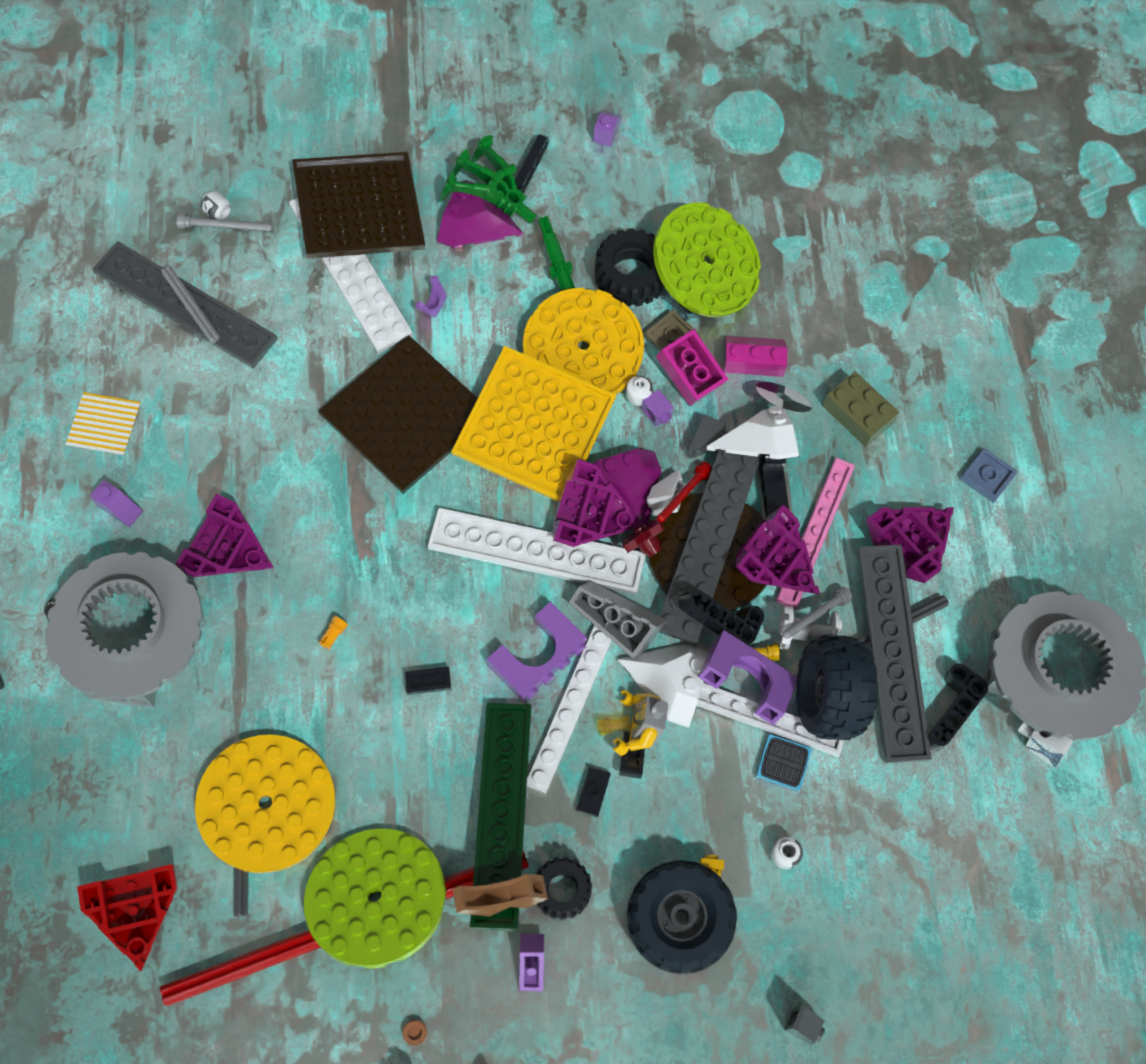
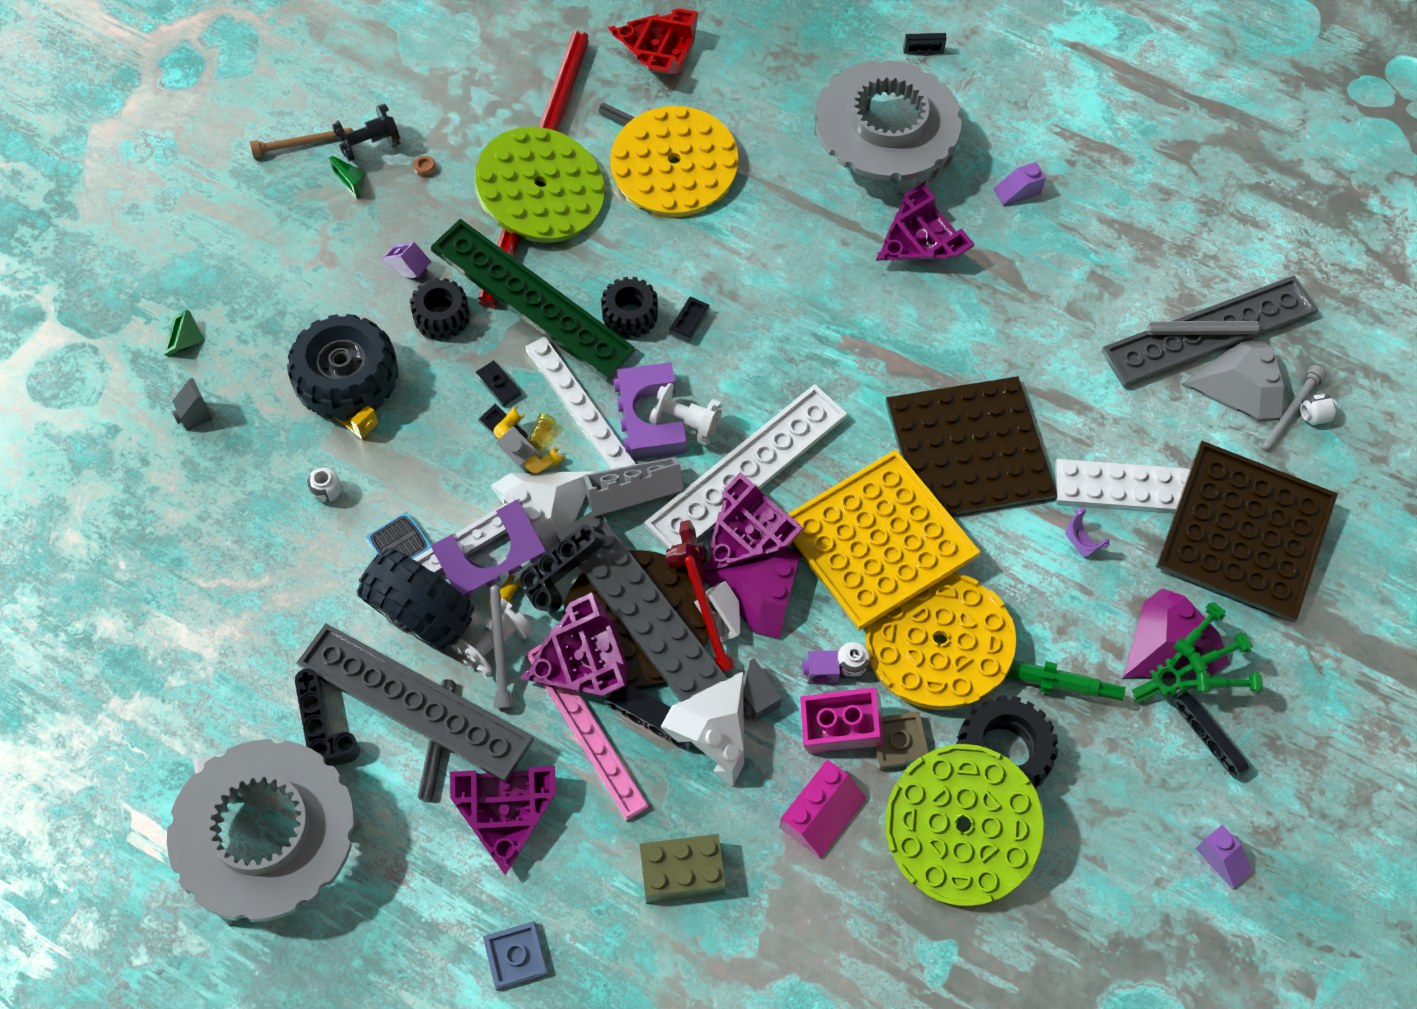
camera: 125 degrees right, 5 degrees down
sticker [65,392,141,455] -> none
light orange pin [318,616,348,650] -> none
medium nougat arch [453,874,548,916] -> none
sticker [756,382,812,412] -> none
none -> black tyre [601,277,658,339]
none -> white piece [649,383,723,446]
none -> light grey wedge [1182,340,1284,421]

